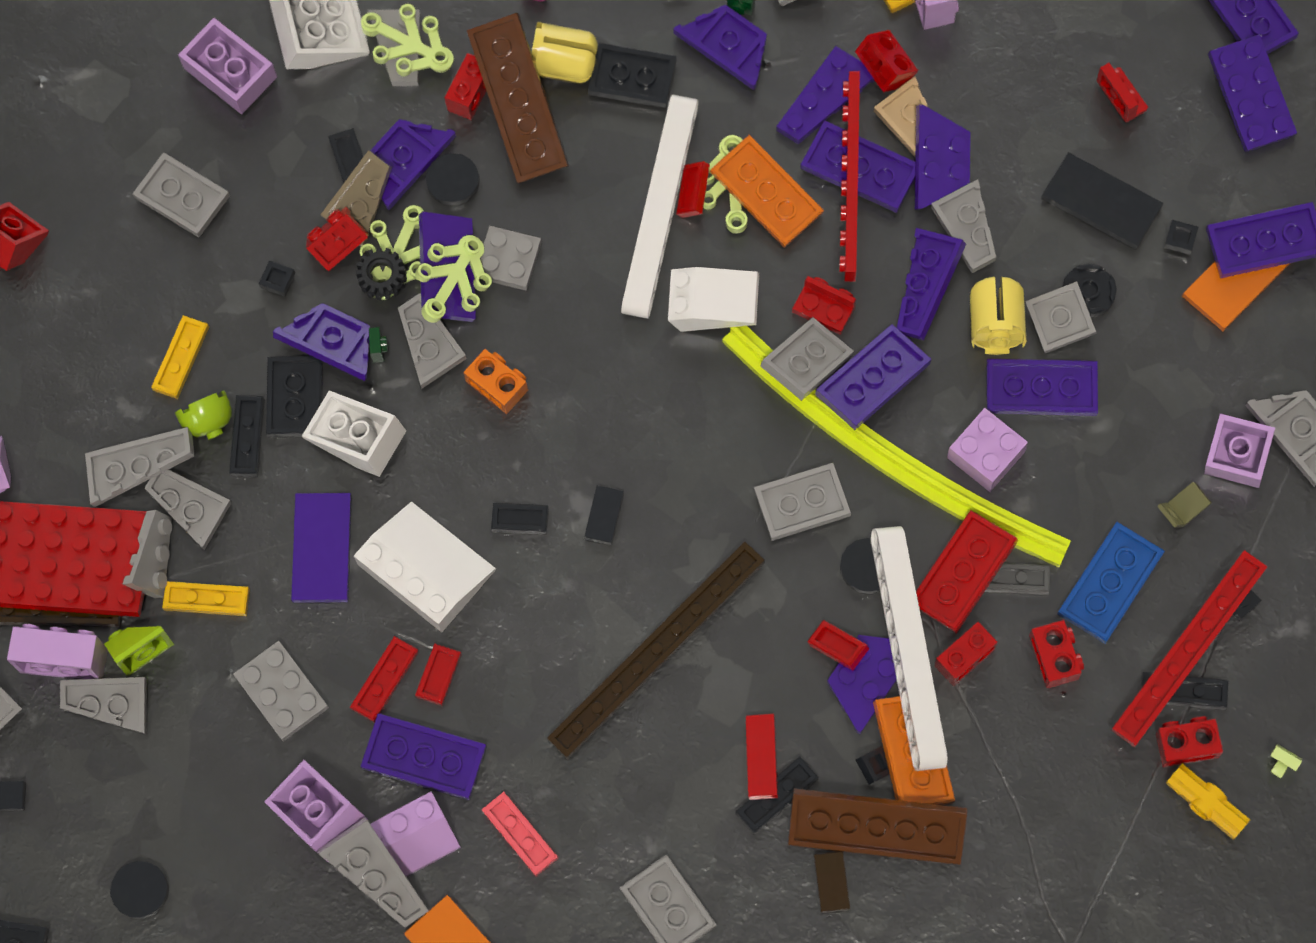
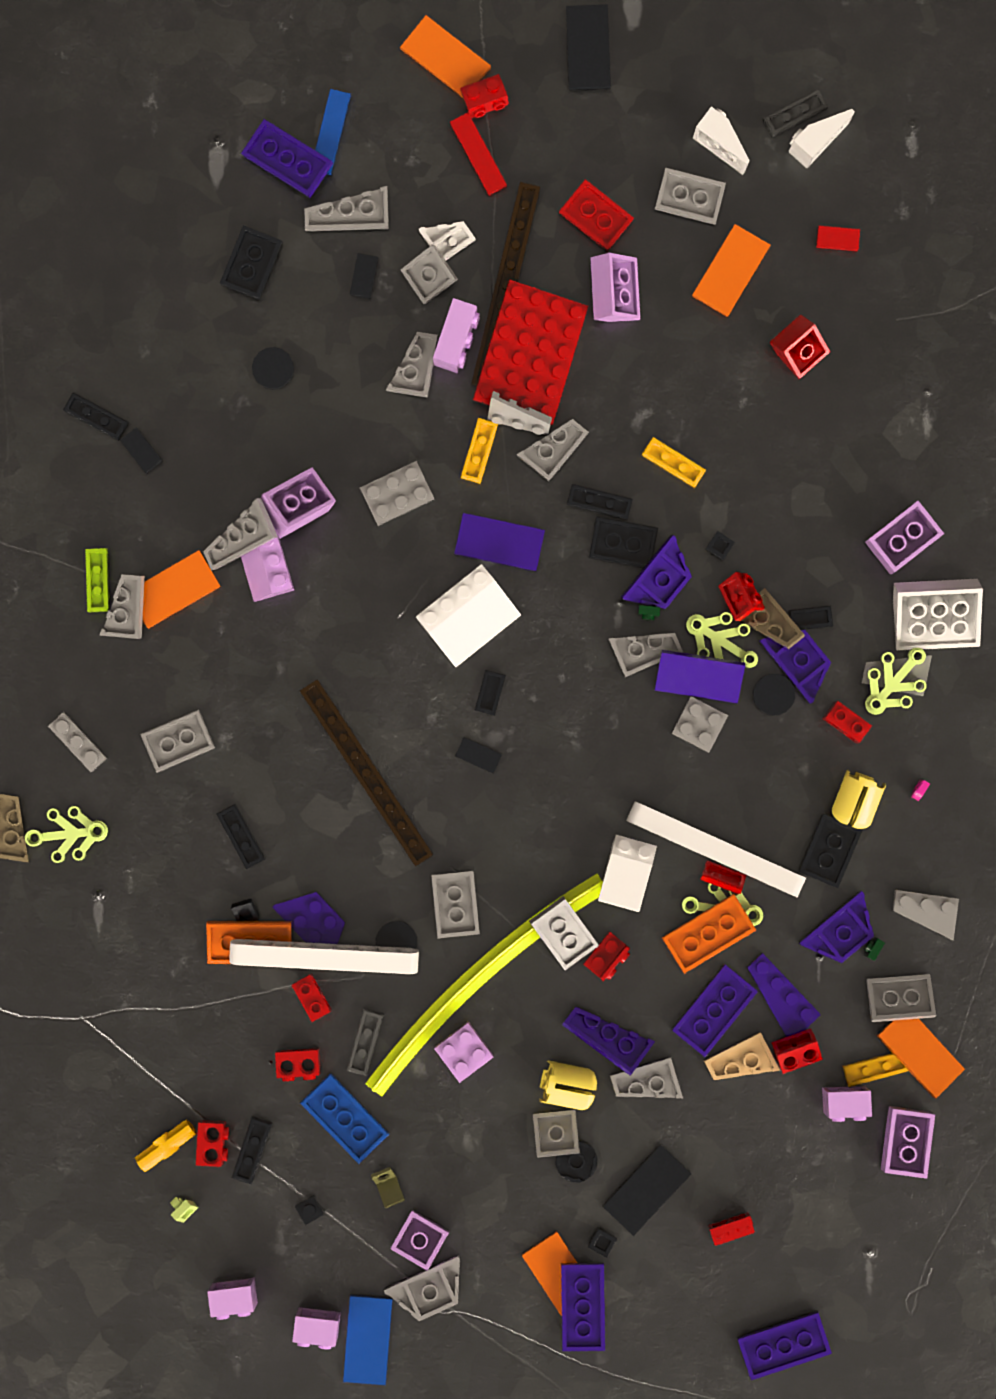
camera: 95 degrees right, 15 degrees up
light grey wing [85,427,195,507] -> none
lime slope [104,626,174,677] -> none
light grey plate [133,152,230,237] -> none
lime cylinder [175,390,232,440] -> none
white slope [302,391,406,477] -> none
red tile [350,636,419,723] -> none
black tyre [356,247,407,301] -> none
dark purple plate [360,713,487,800] -> none
yellowish green plant [415,235,492,323] -> none
red tile [415,643,462,706] -> none
orange brick [463,349,528,414] -> none
reddish brown plate [466,13,569,183] -> none
coral tile [482,792,558,876] -> none
red tile [746,714,778,800] -> none
reddish brown plate [788,789,967,865] -> none
red tile [807,620,869,671] -> none
dark brown tile [814,852,850,914] -> none
dark purple plate [815,324,931,430] -> none
red plate [839,71,860,282] -> none
dark purple wing [915,105,970,210] -> none
red tile [916,510,1018,633] -> none
dark purple tile [987,359,1098,416] -> none
red plate [1111,550,1268,747] -> none
dark purple plate [1208,34,1297,152] -> none

